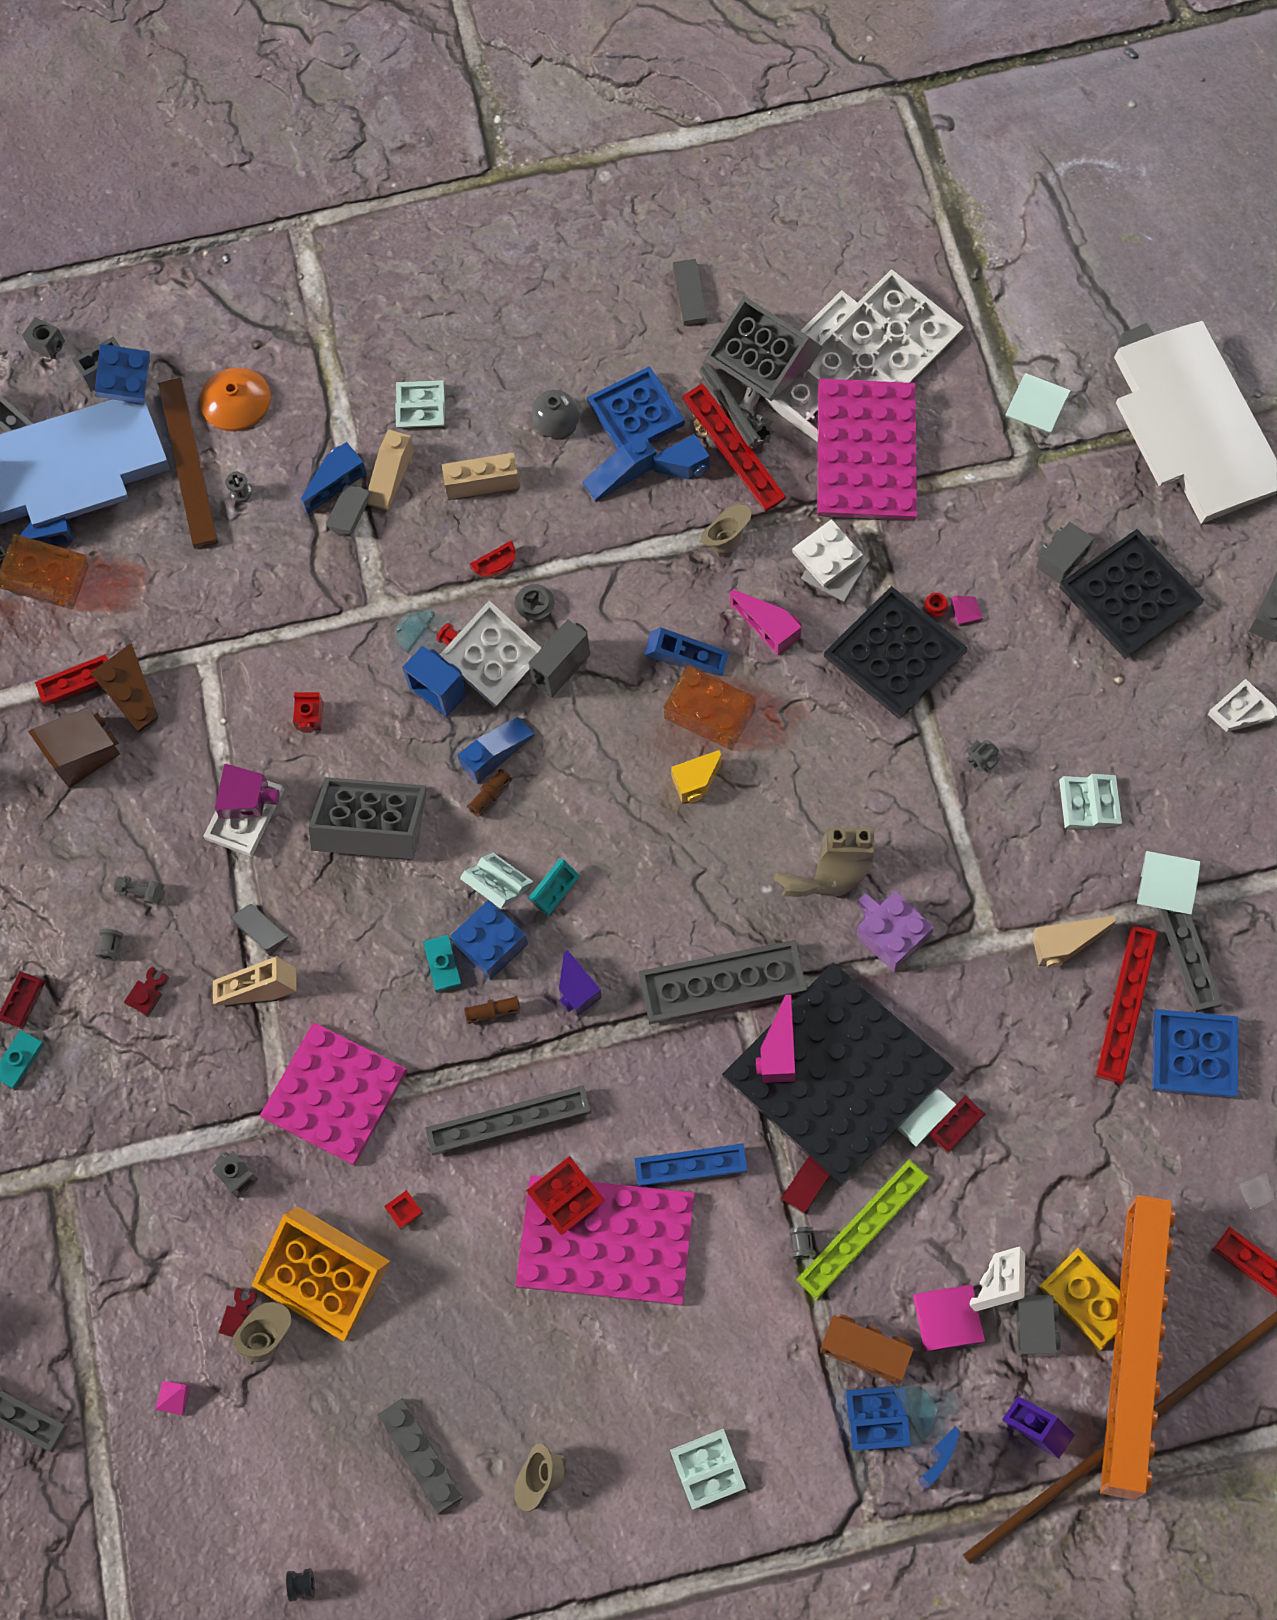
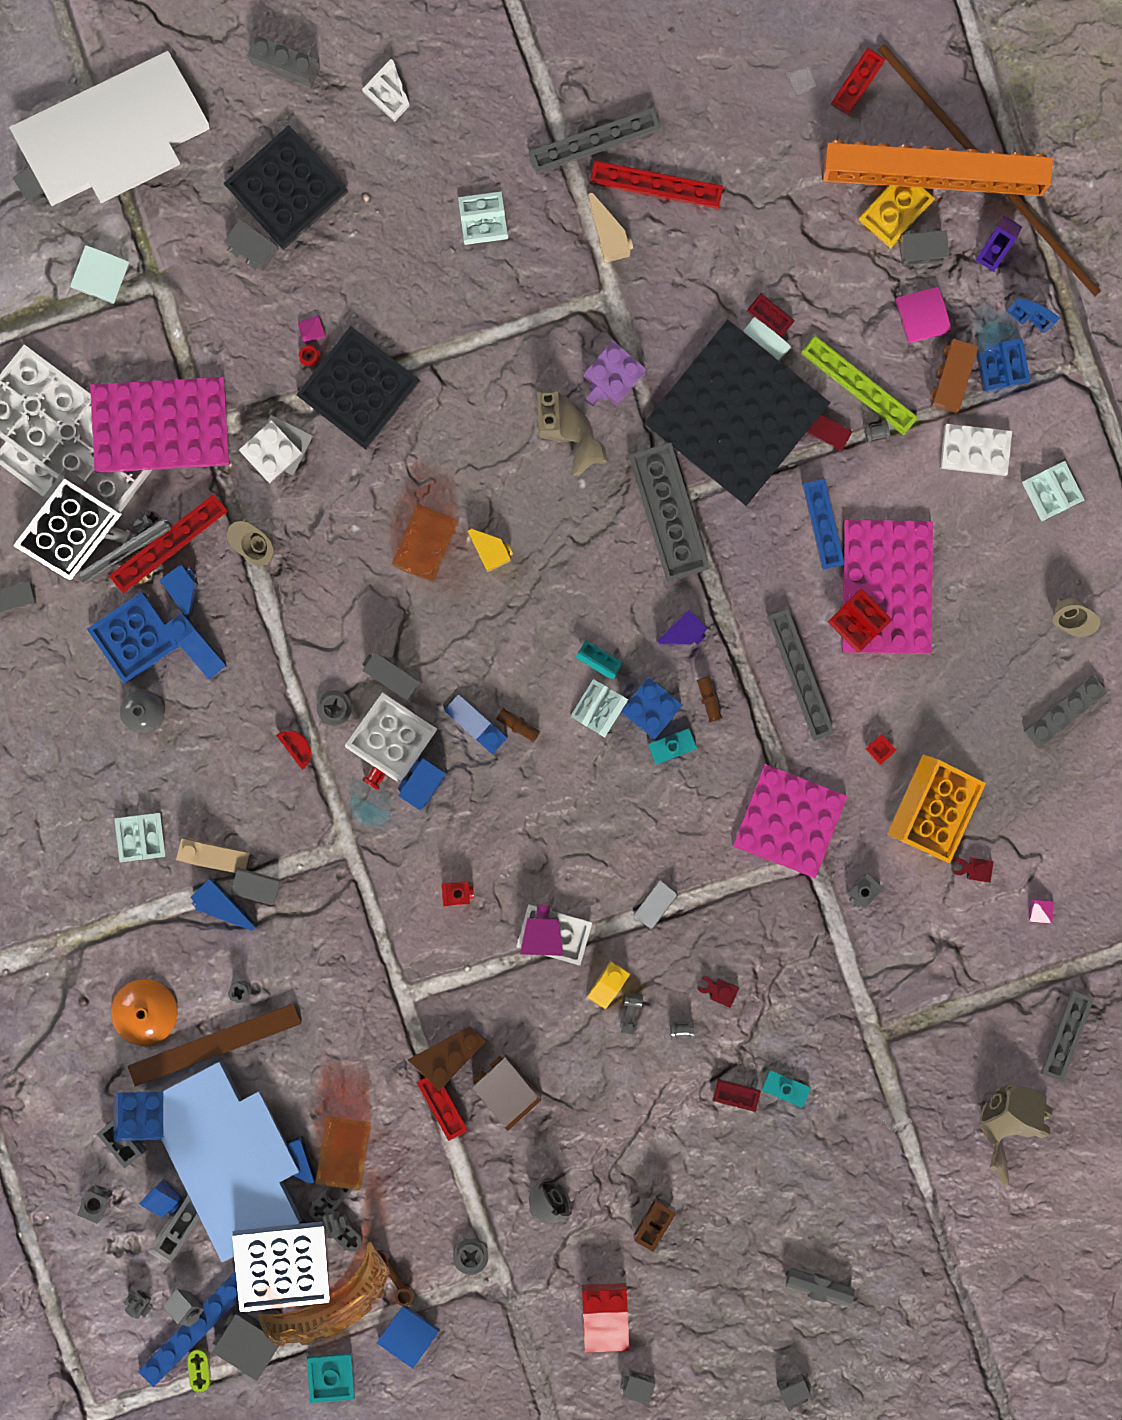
camera: 100 degrees left, 20 degrees up
tan slope [213,957,296,1006] -> none
dark tan piece [232,1302,291,1365] -> none
dark grey slope [309,777,426,859] -> none
tan brick [442,453,520,500] -> none
blue slope [644,627,729,676] -> none
dark pink slope [730,589,802,655] -> none
dark pink slope [756,995,796,1083] -> none
dark grey gear [967,740,1000,772] -> none
white wing [970,1246,1025,1312] -> none
light aqua slope [1137,851,1200,914] -> none
blue plate [1152,1009,1238,1099] -> none
none -> blue slope [139,1179,182,1217]
none -> yellow slope [587,960,630,1009]
none -> white plate [940,424,1012,476]

